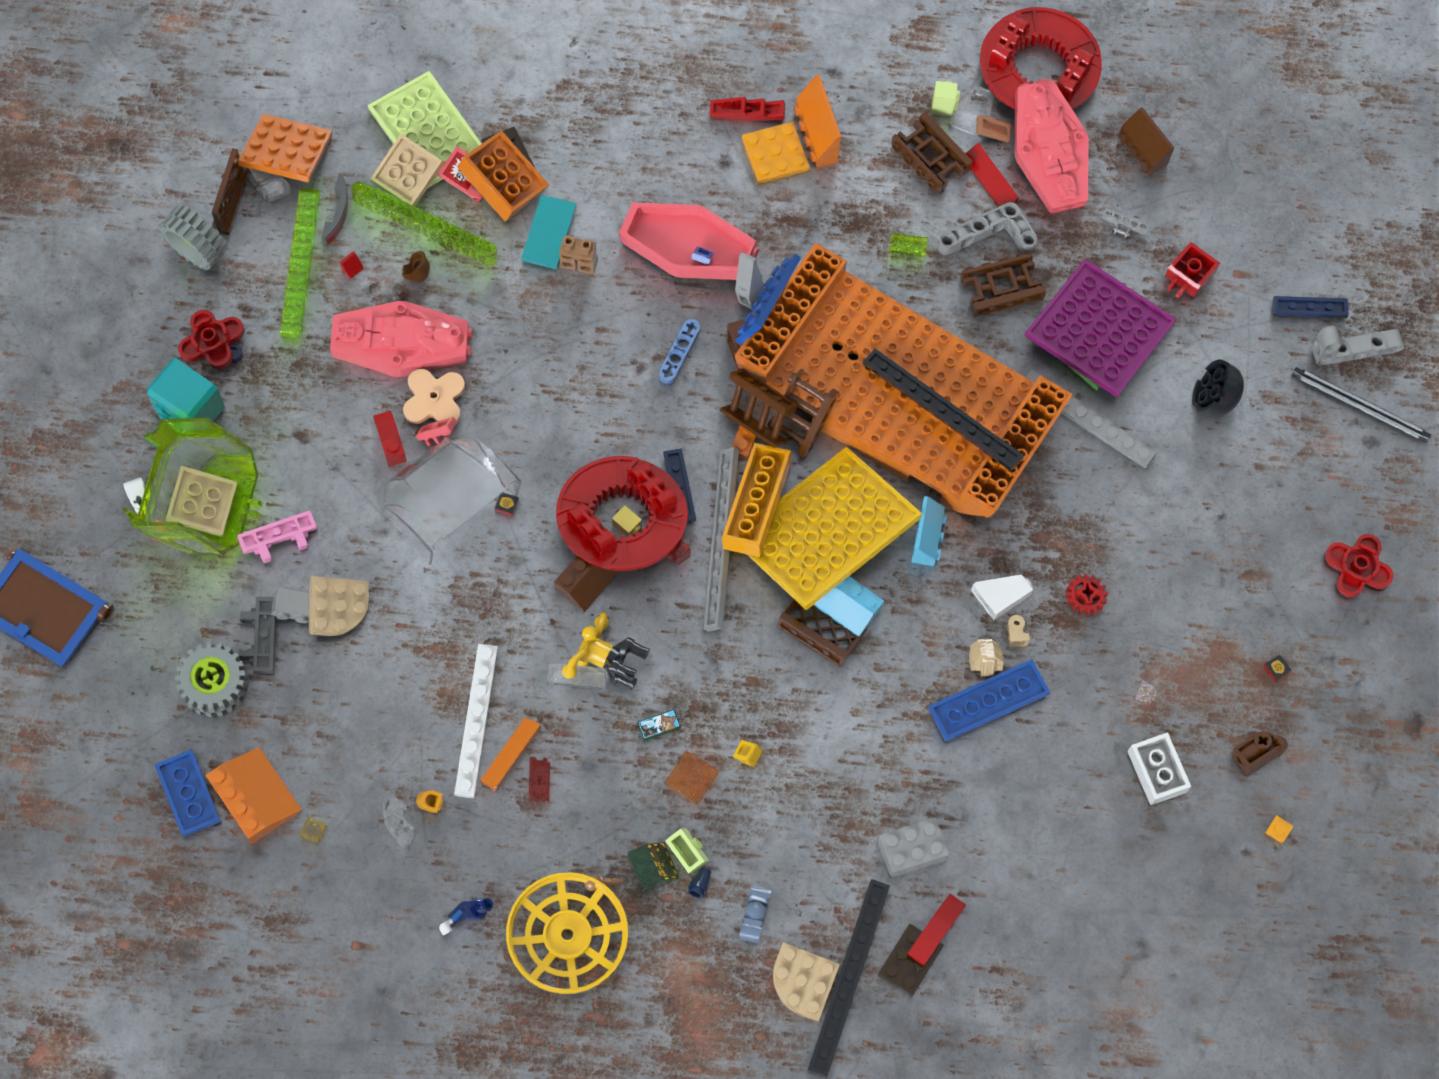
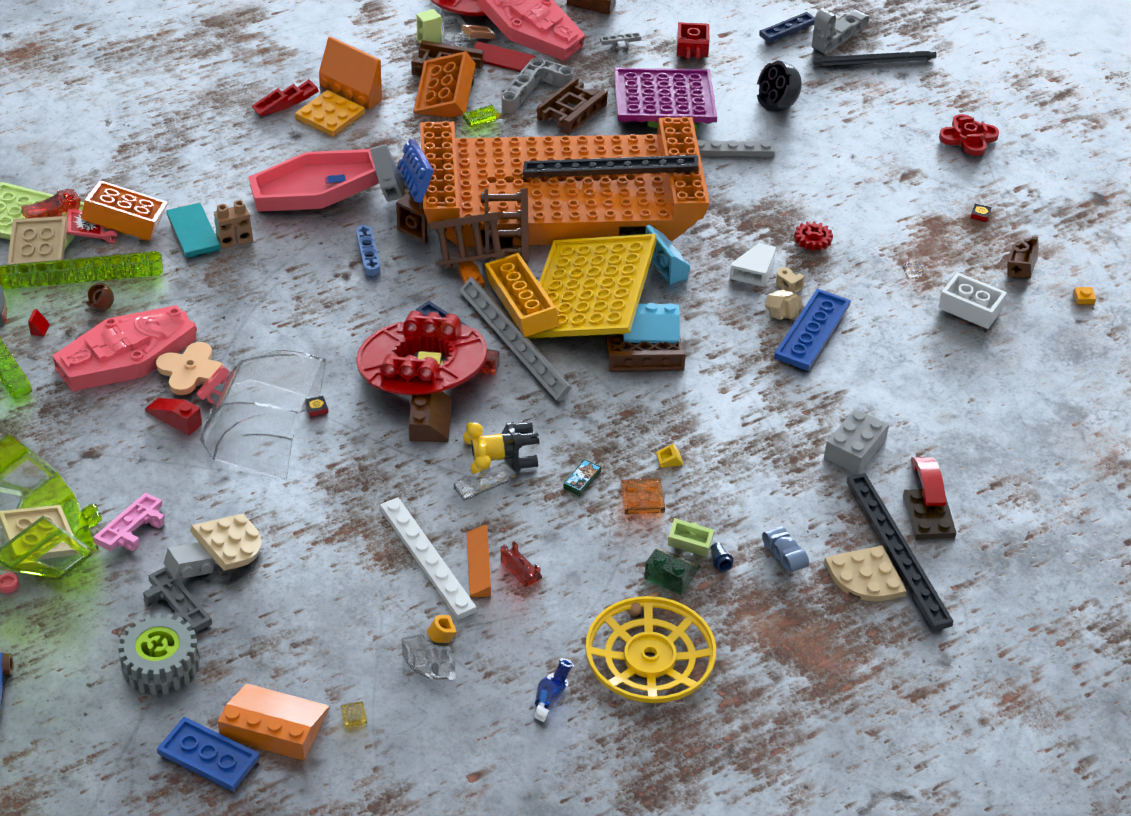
camera: 35 degrees left, 25 degrees down
none -> clear red slope [21,189,81,218]
none -> orange slope [413,51,476,118]

